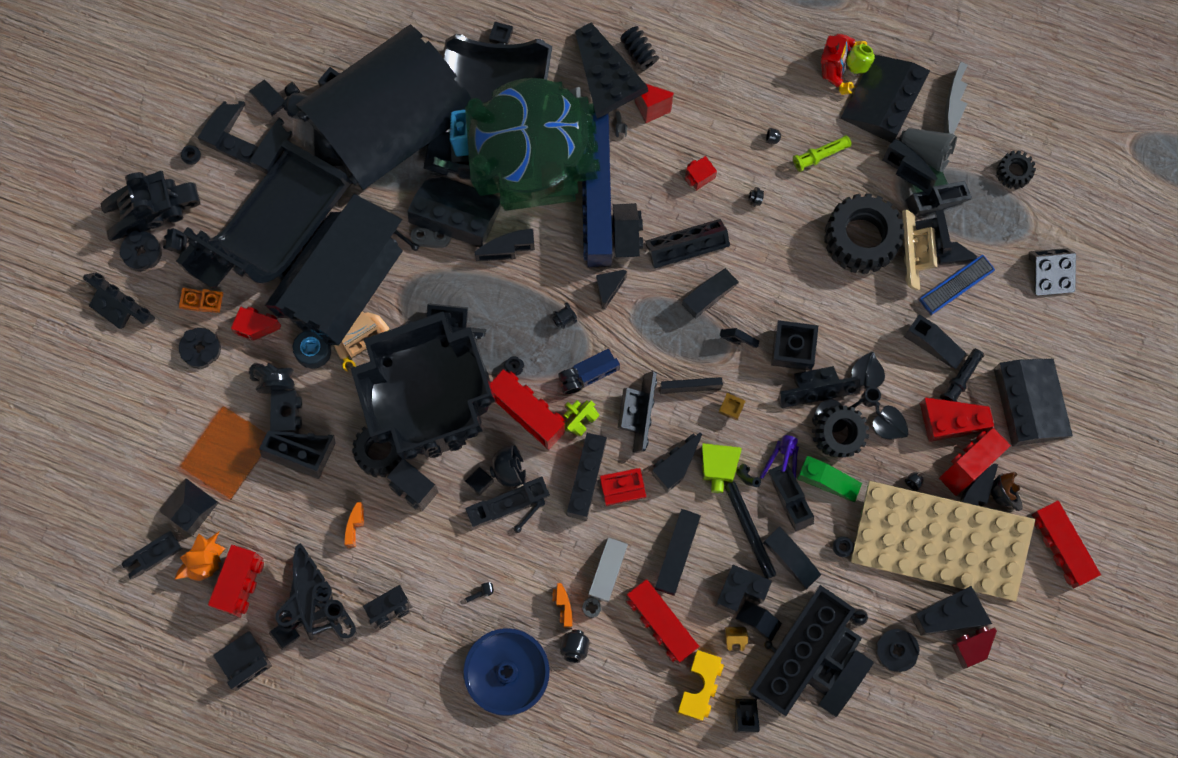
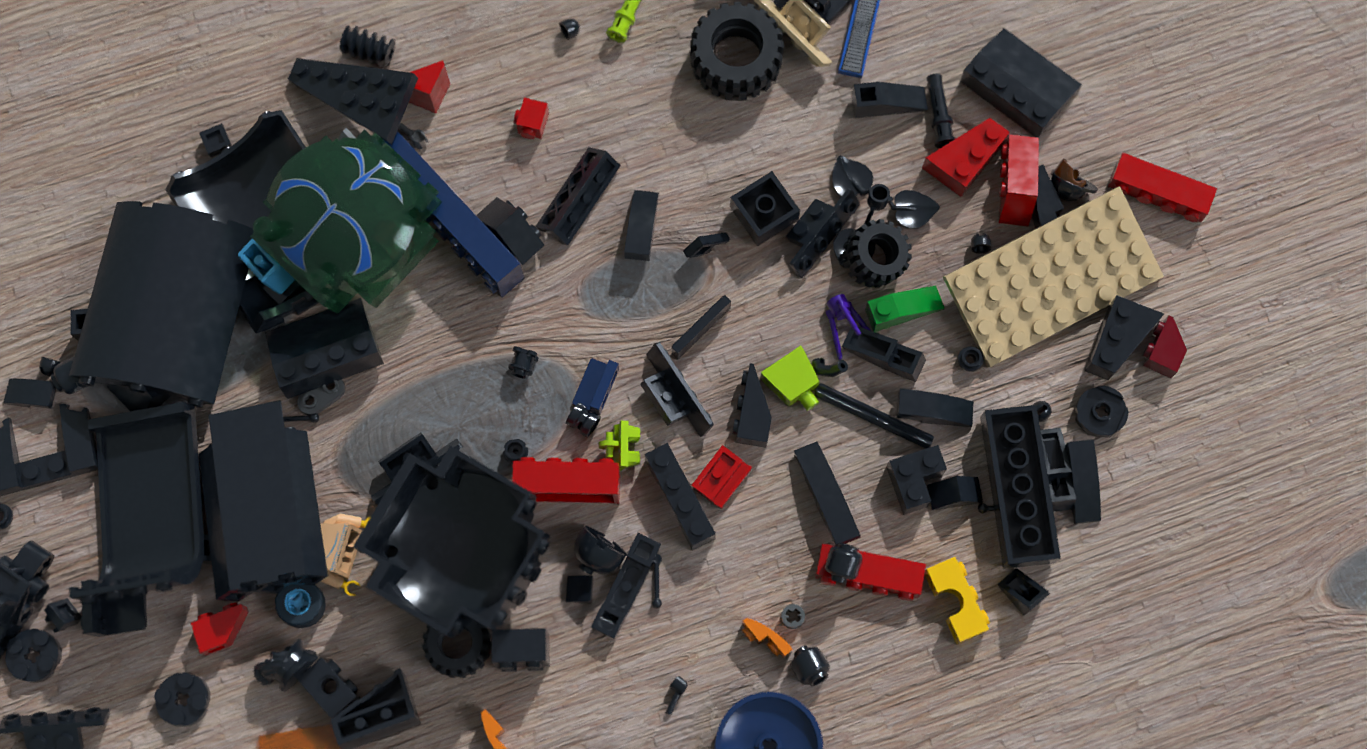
camera: 40 degrees left, 0 degrees up
orange slope [179,287,223,313] -> none
black slope [474,228,535,262] -> none
light grey slope [588,538,628,603] -> none
black slope [596,270,627,309] -> none
pearl gold tile [718,393,746,421] -> none
pearl gold tile [725,627,748,651] -> none
black plate [748,187,764,207] -> none
none -> black head [825,542,863,584]

